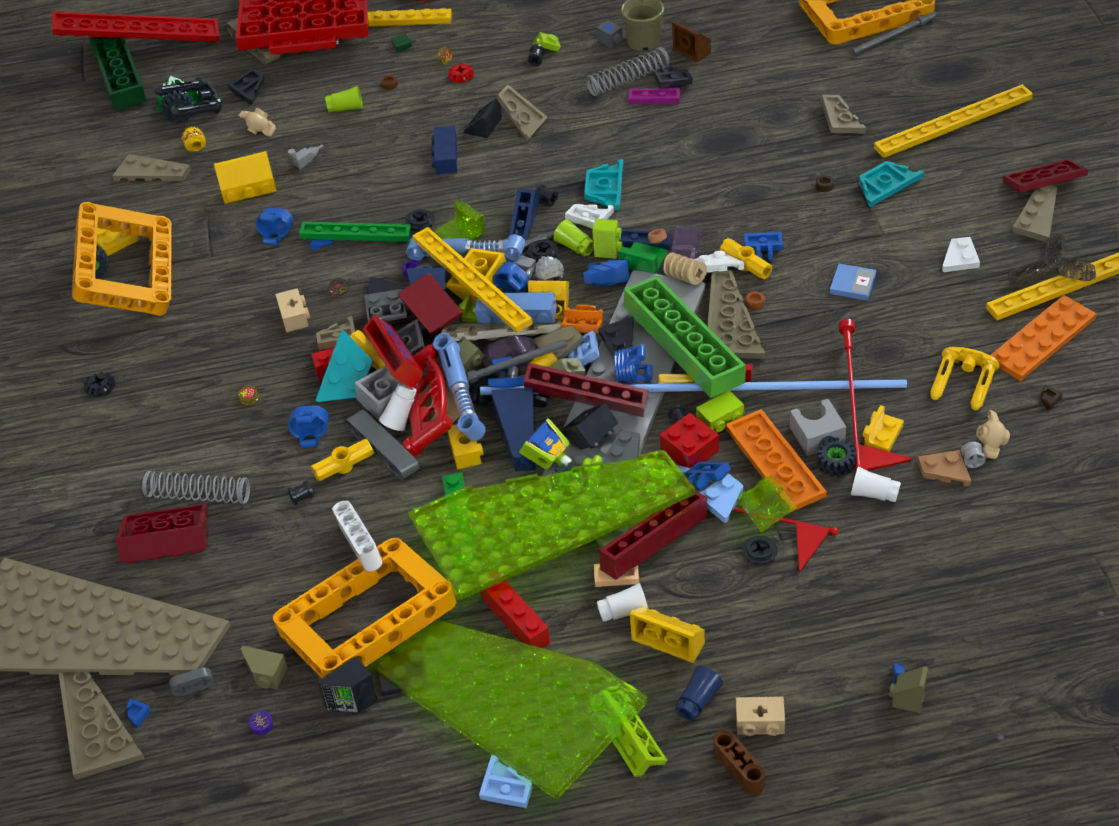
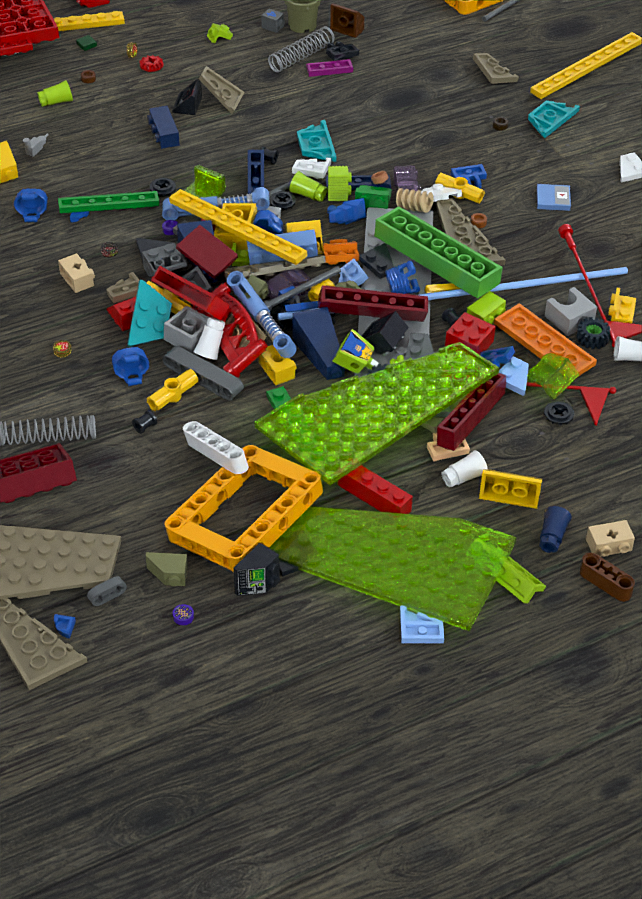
camera: 20 degrees left, 0 degrees up
black bush [528,44,545,66] -> none
dark tan wing [532,325,585,360] -> none
light grey piece [535,256,564,281] -> none

